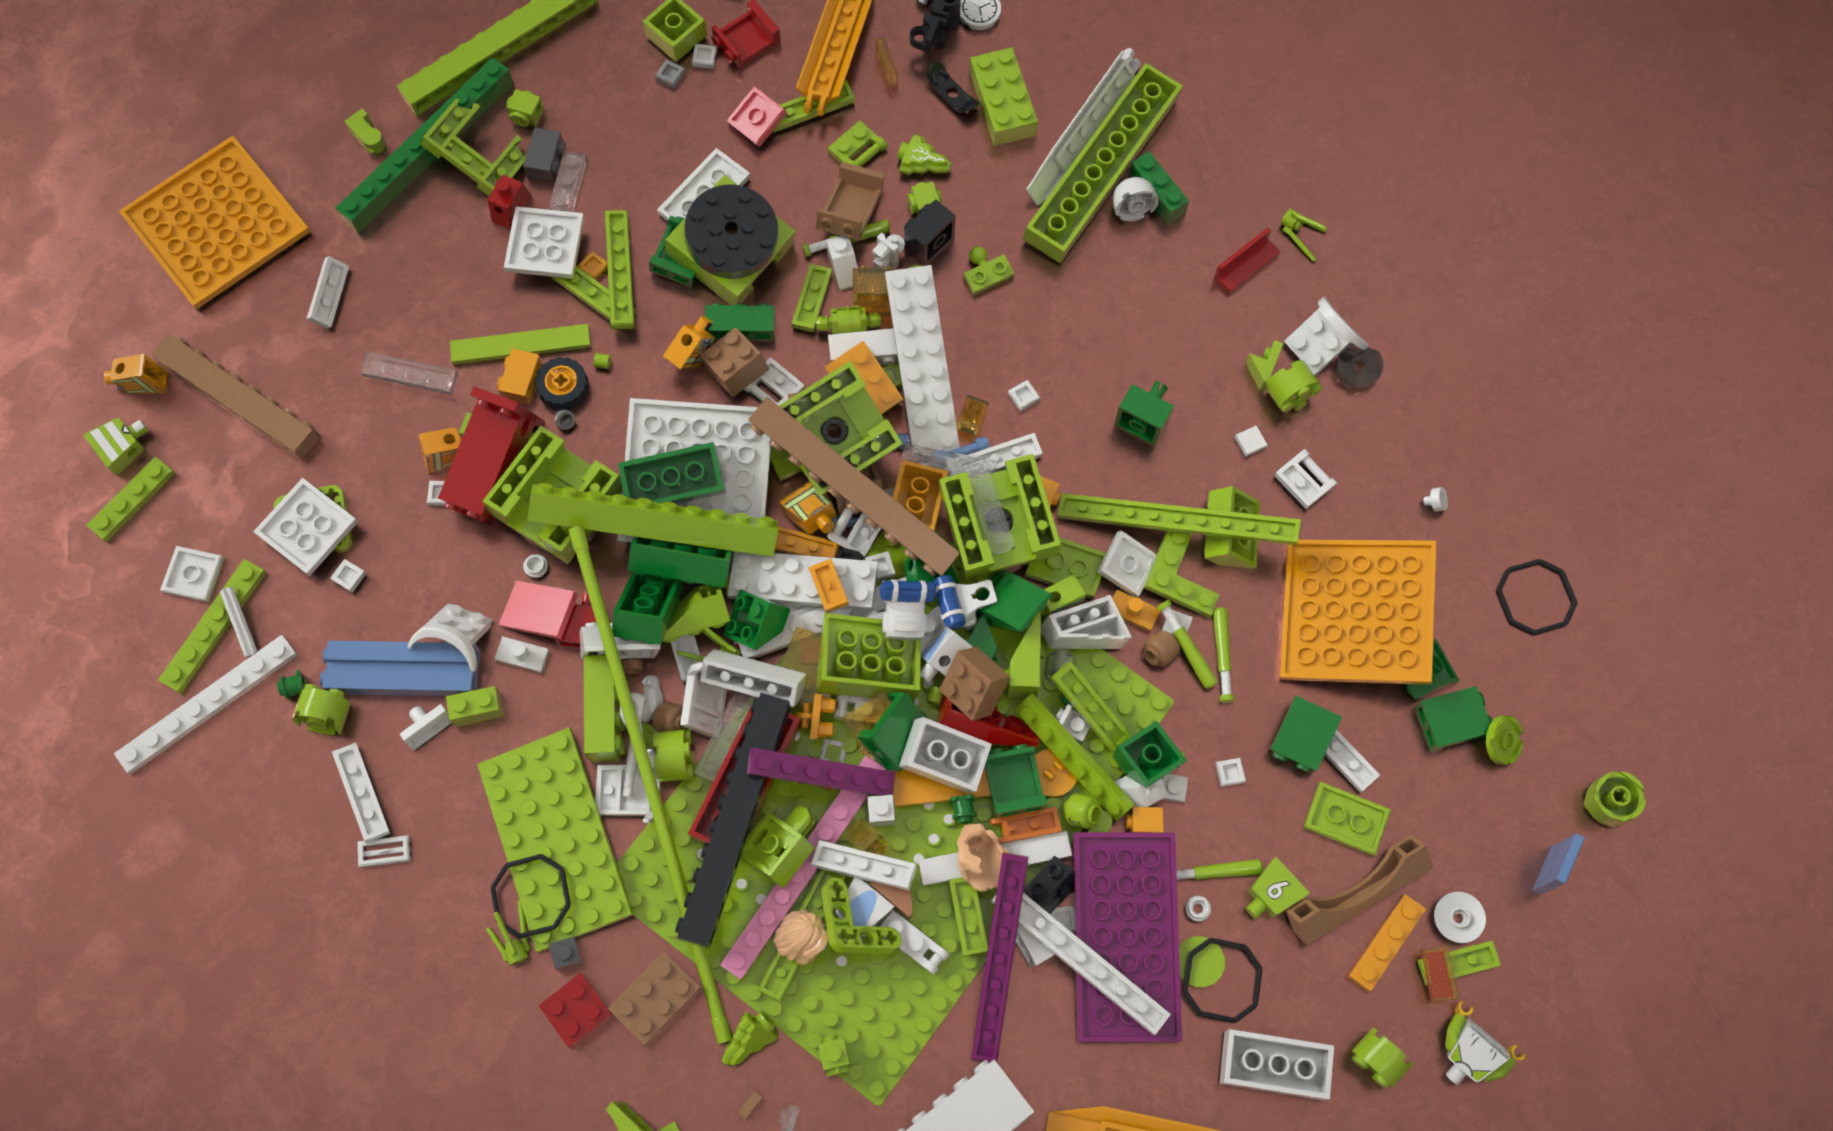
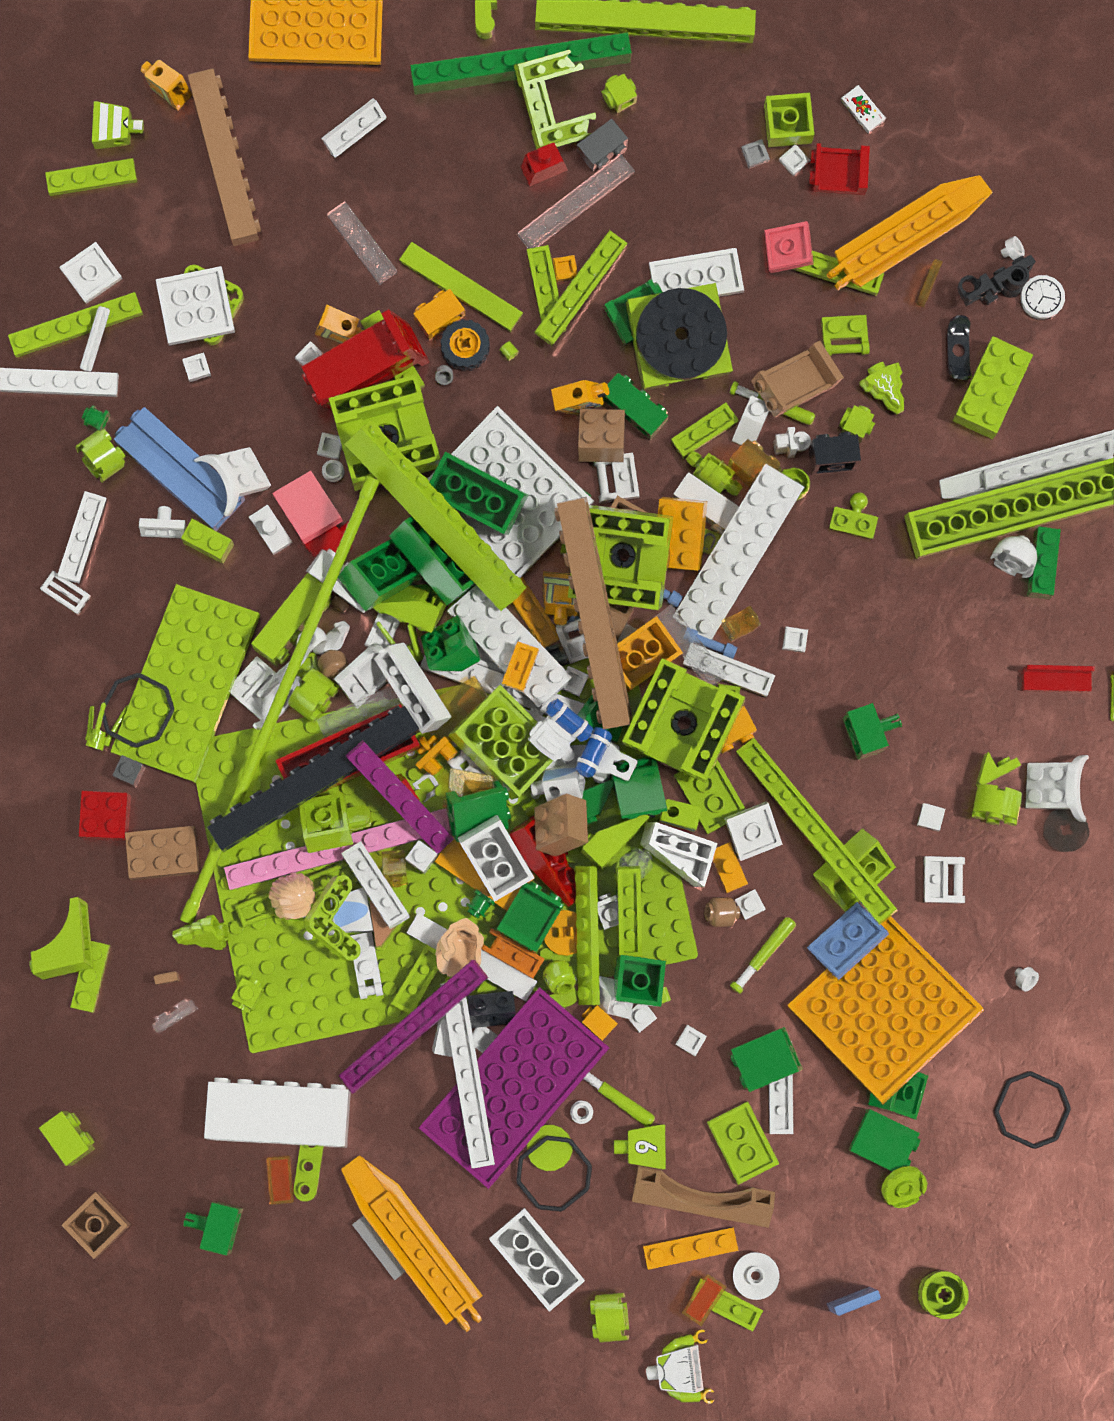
camera: 35 degrees right, 10 degrees up
white plate [503,207,585,279] -> none
clear plate [962,457,1015,556] -> none
lime plate [1144,531,1220,618] -> none
lime piece [1157,600,1217,689] -> none
none -> white tile [317,432,342,460]
none -> medium blue tile [807,902,889,980]

